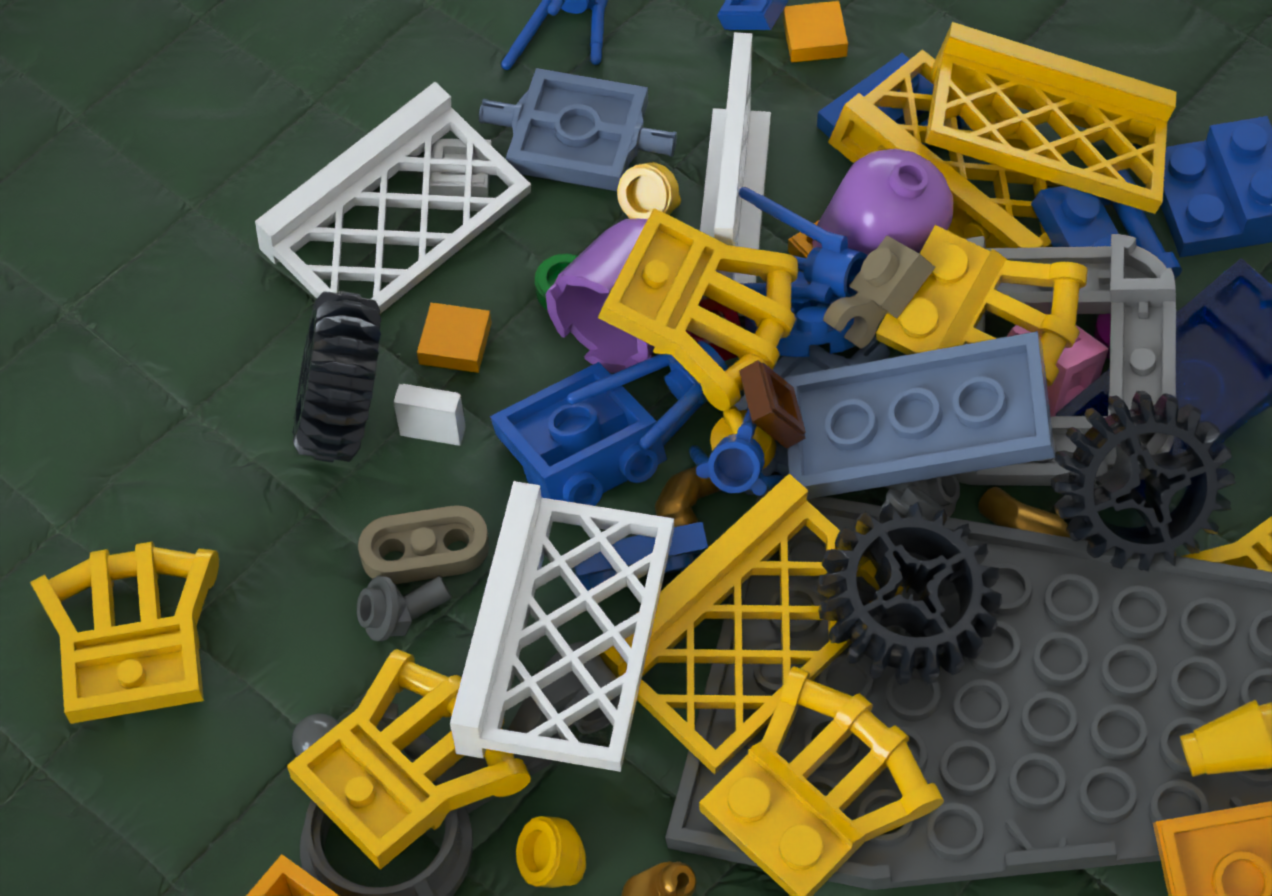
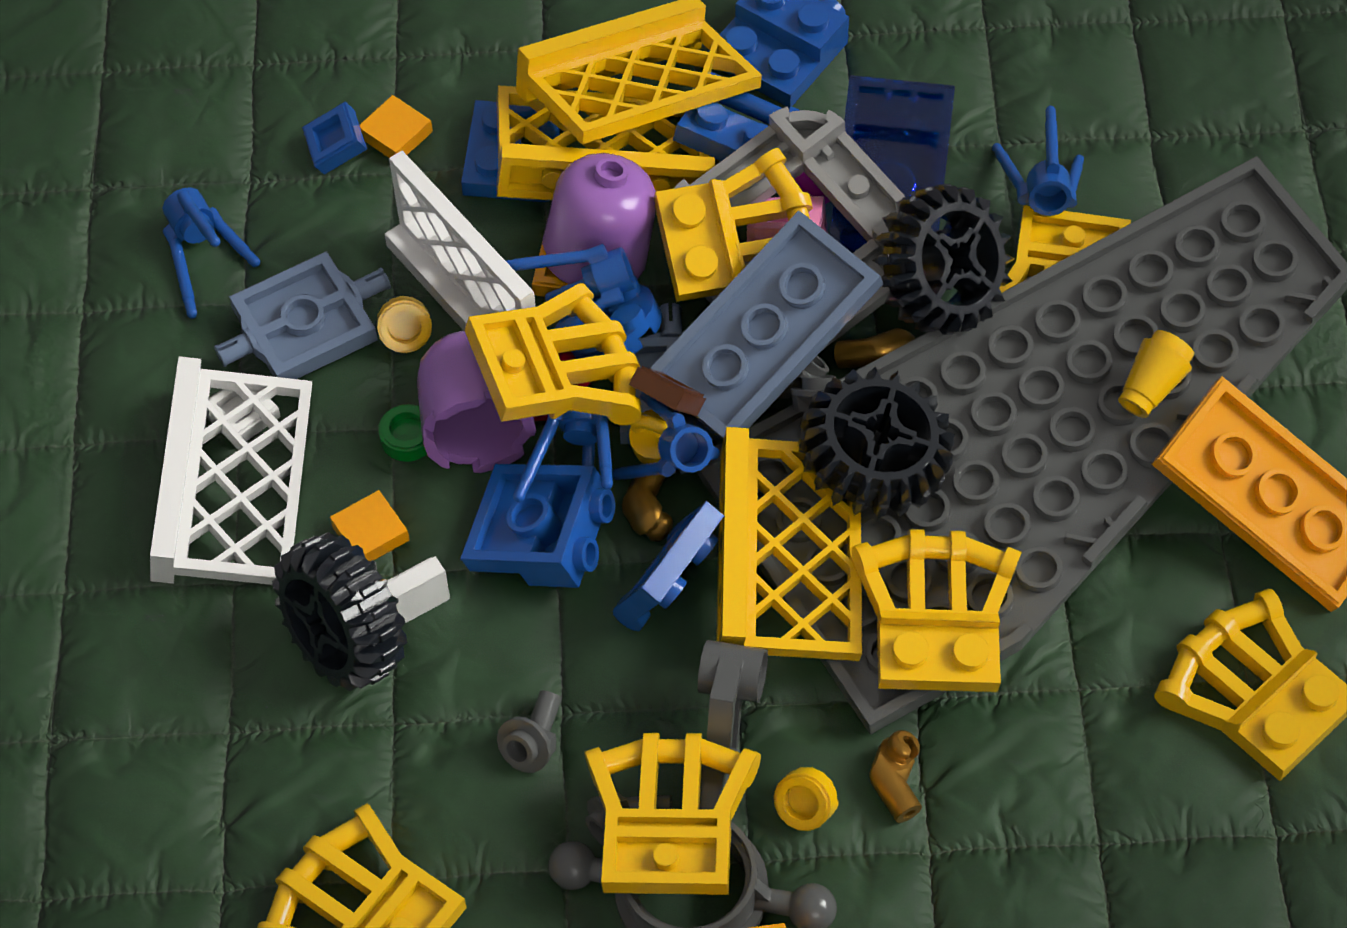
camera: 45 degrees left, 0 degrees up
dark tan plate [358,506,489,584] -> none
white fence [450,481,674,772] -> none
dark tan plate [823,235,935,349] -> none

